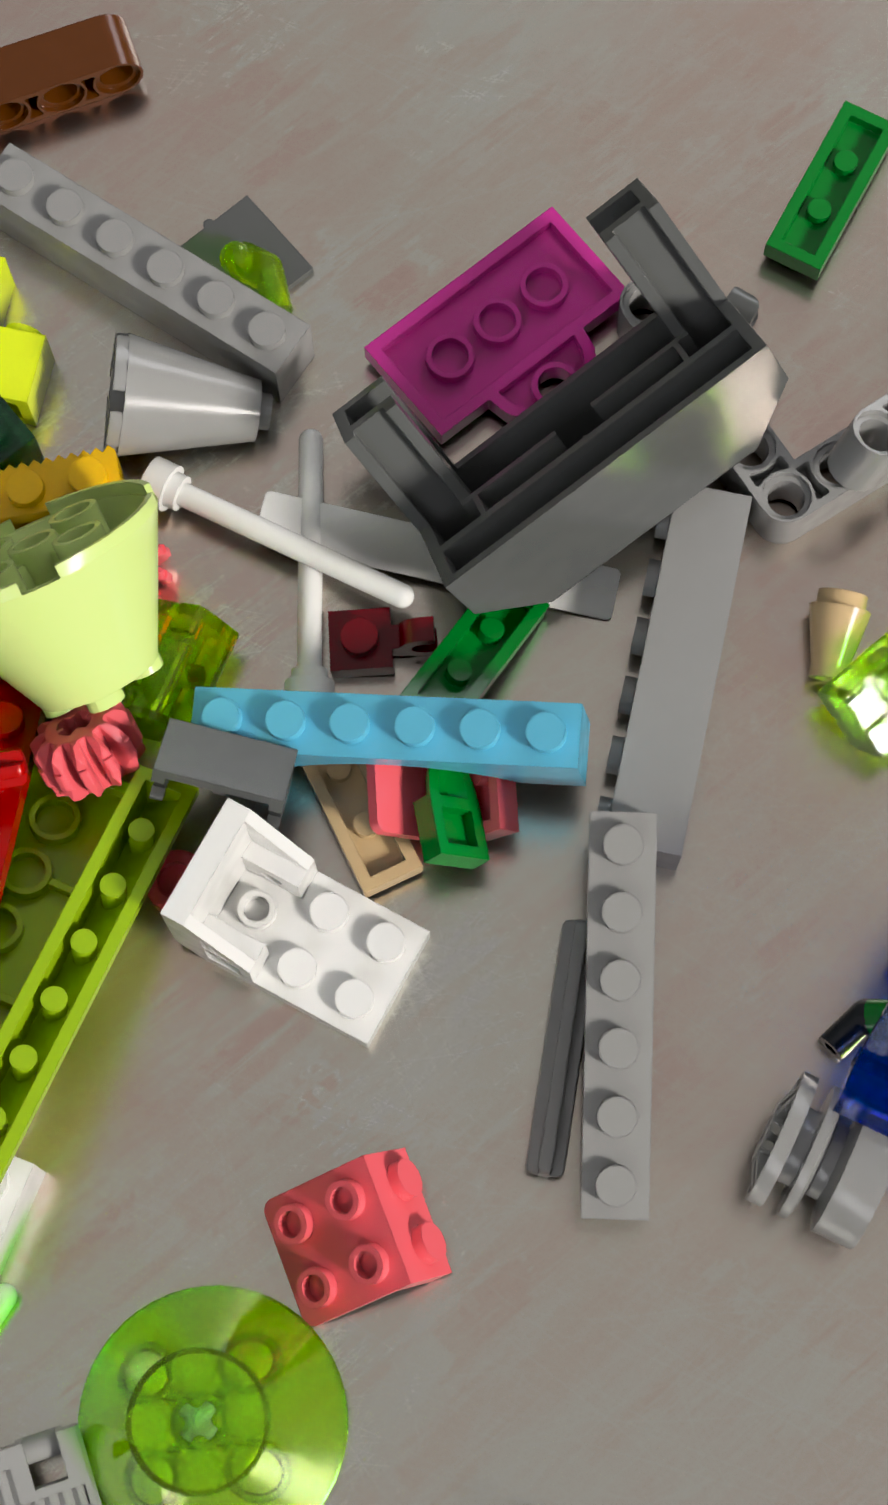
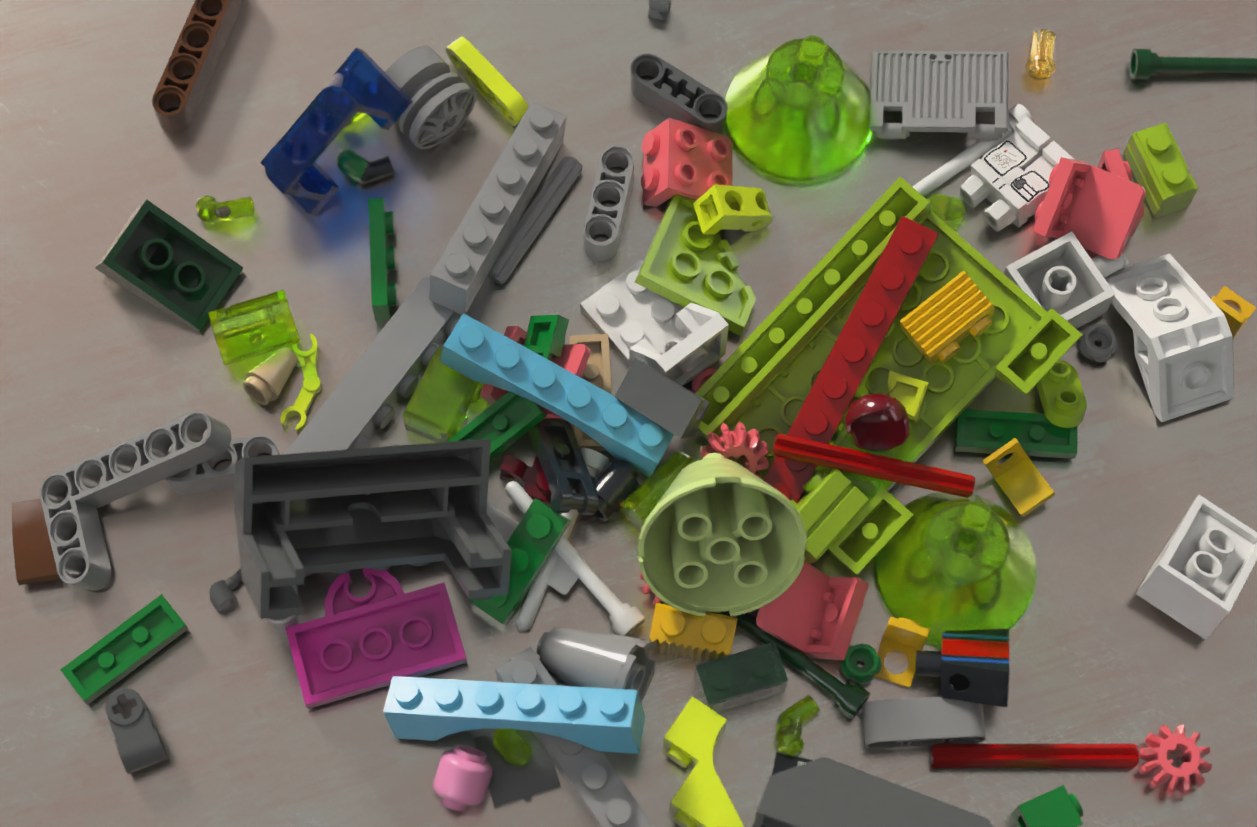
camera: 160 degrees left, 5 degrees down
none -> dark grey piece [105,688,168,774]
none -> neon yellow piece [280,334,322,435]
none -> green plate [368,198,398,321]
none -> medium azure arch [383,676,646,754]
none -> clear neon green brick [402,348,484,443]
none -> bright pink head [433,745,493,811]
none -> neon yellow beam [446,37,529,126]
none -> green plate [470,498,572,624]
none -> black plate [529,419,598,515]
none -> light grey beam [583,146,634,262]
none -> black brick [593,460,640,521]
none -> dark grey beam [630,54,728,135]
none -> lime plate [635,194,756,335]
none -> neon yellow leg [693,184,773,235]

